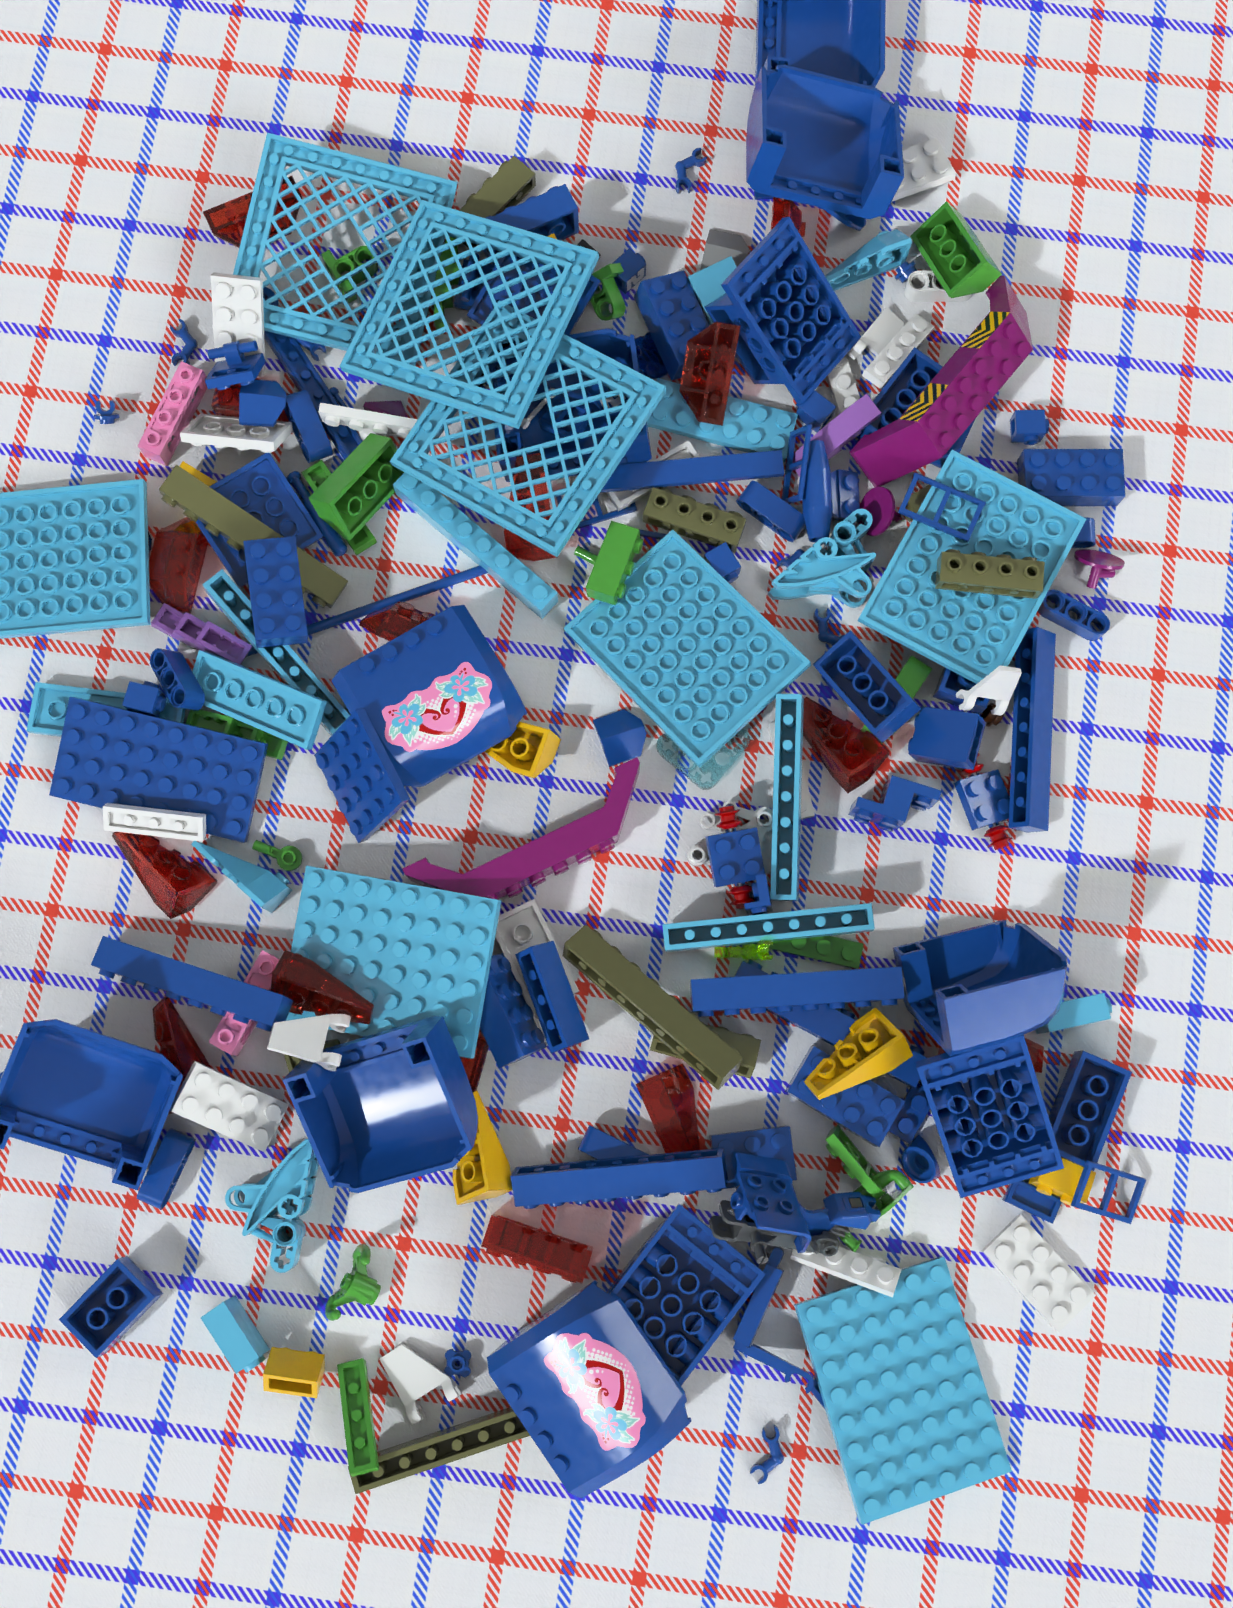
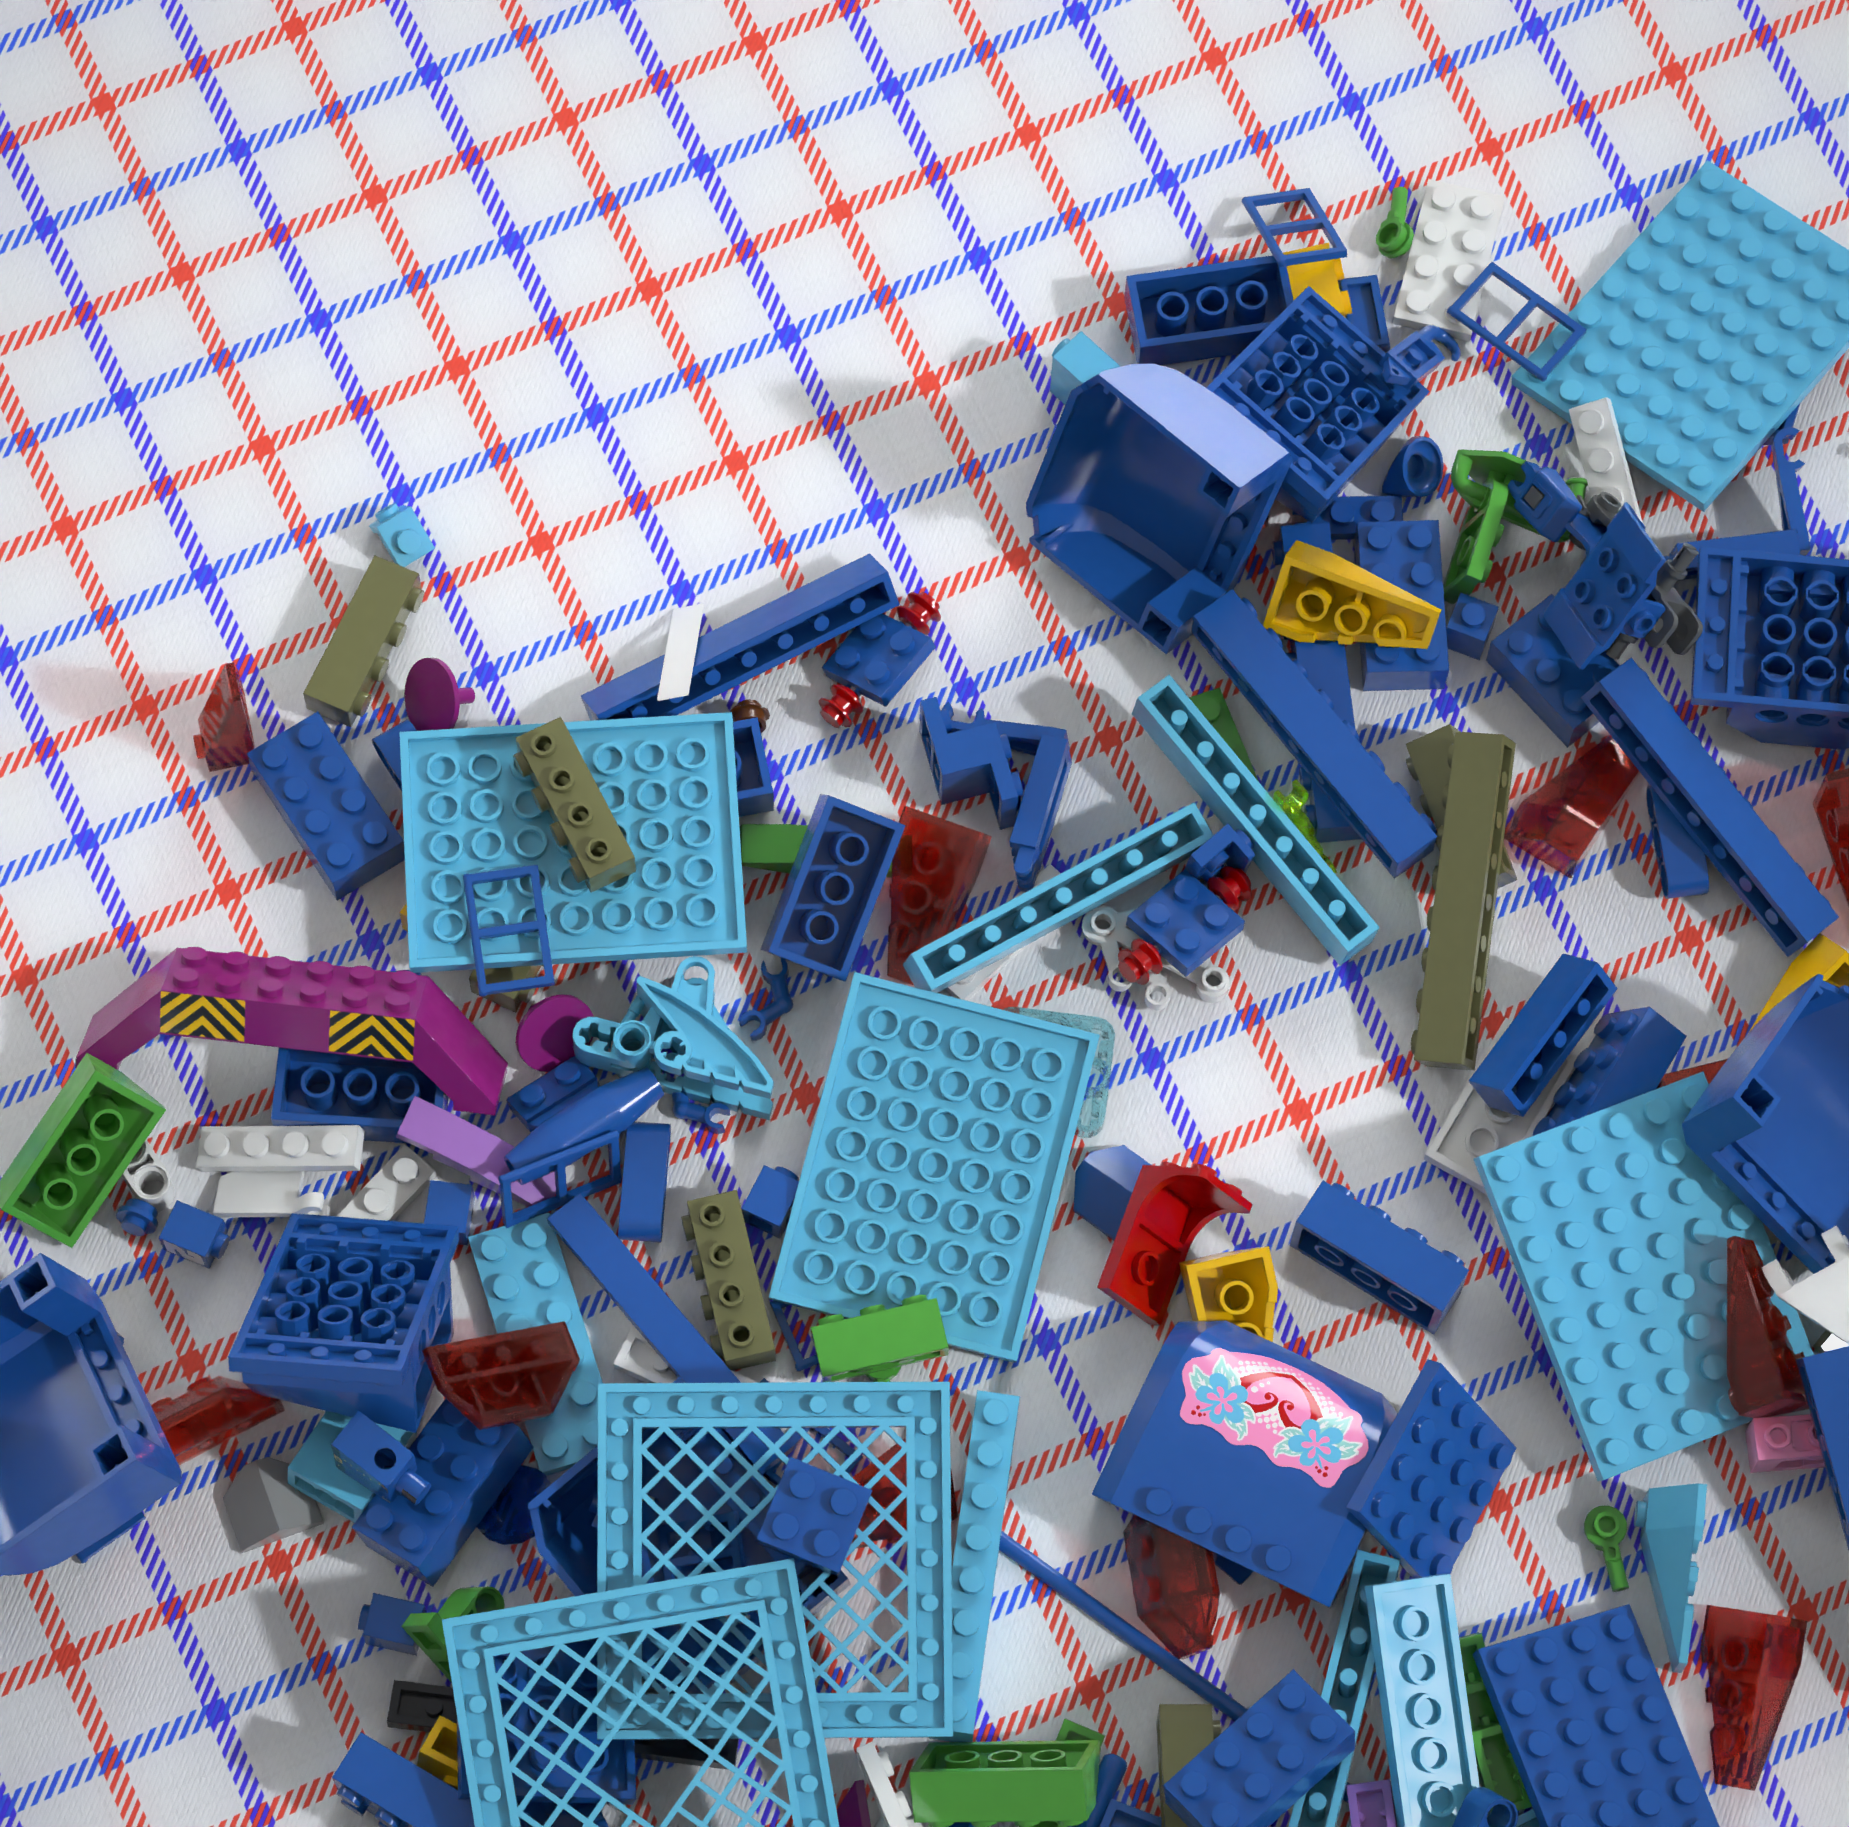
camera: 125 degrees left, 10 degrees down
white plate [103,803,206,842] -> none
magenta slope [402,757,640,900] -> none
blue arm [675,148,707,194] -> none
medium azure wedge [825,229,912,291] -> none
blue brick [908,706,986,770] -> none
white flag [956,665,1022,716] -> none
blue brick [1010,410,1049,445] -> none
blue beam [1038,589,1110,641] -> none
none -> blue brick [159,1200,230,1269]
none -> clear red wedge [193,662,255,772]
none -> olive brick [303,555,424,727]
none -> blue torso [331,1410,431,1505]
none -> medium azure bracket [369,503,435,567]
none -> white sticker [657,603,704,701]
none -> blue brick [756,1457,873,1577]
none -> blue hinge [942,702,1072,892]
none -> red bracket [1097,1162,1253,1325]
none -> blue brick [1290,1180,1469,1335]
none -> bright green plate [1376,187,1414,259]
none -> blue plate [1378,325,1461,390]
none -> blue brick [1446,593,1499,661]
none -> blue window [1447,262,1587,382]

